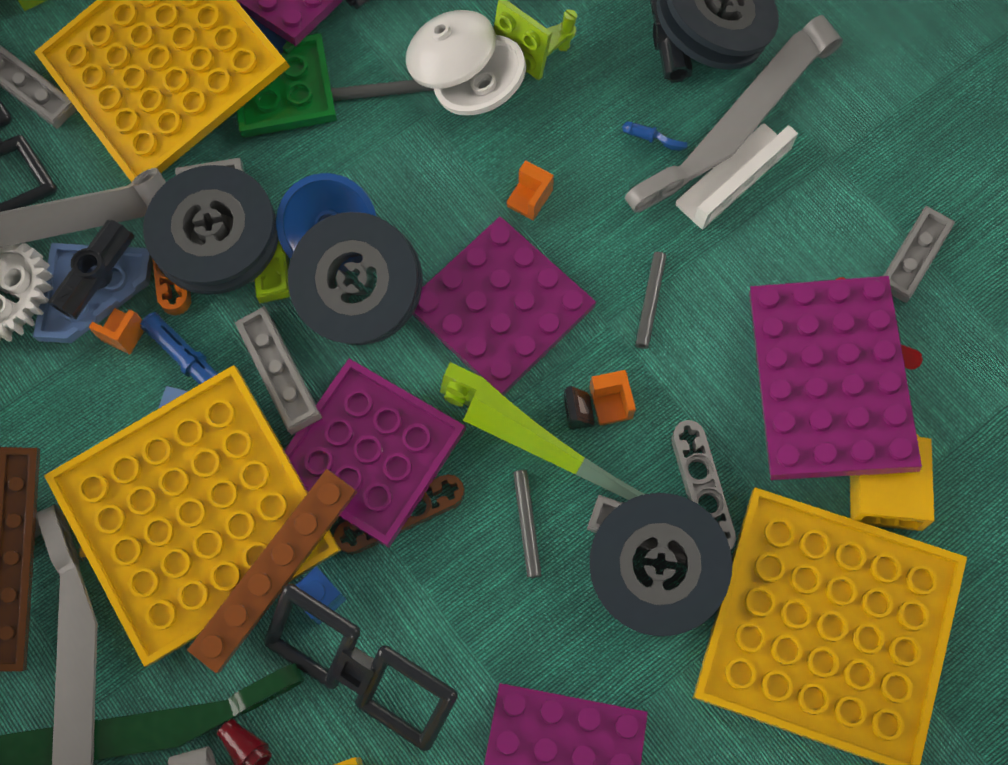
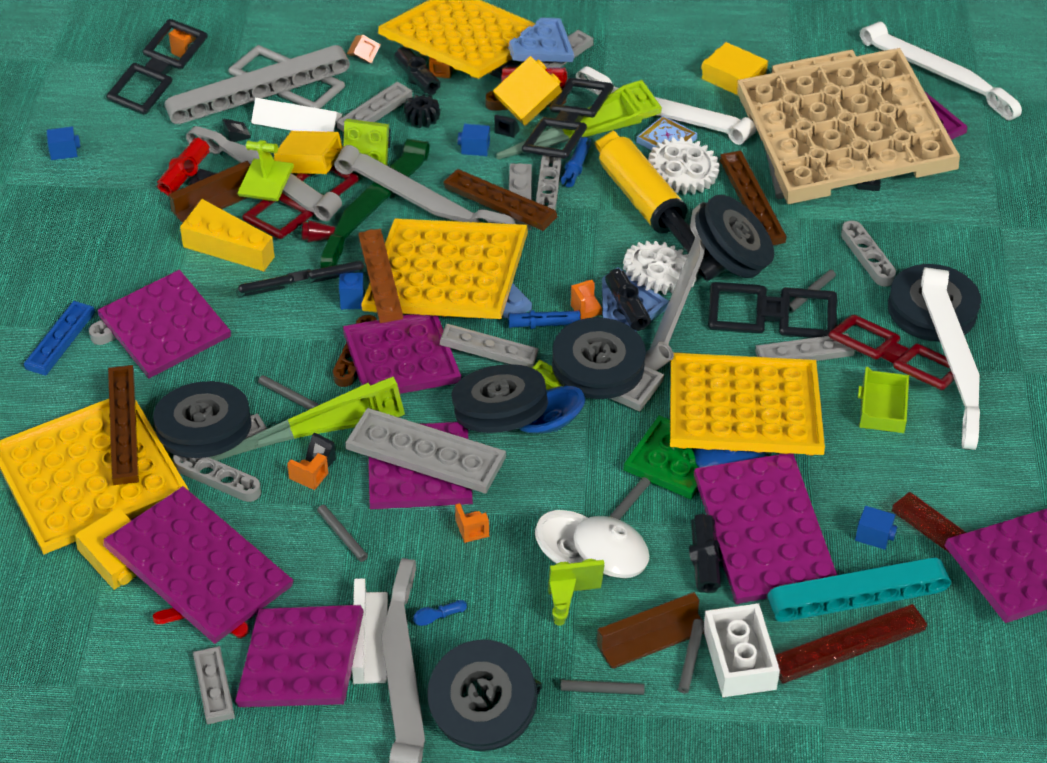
camera: 130 degrees right, 25 degrees down
none -> reddish brown plate [108,365,139,485]
none -> magenta plate [236,605,364,707]
none -> light grey plate [346,408,506,494]

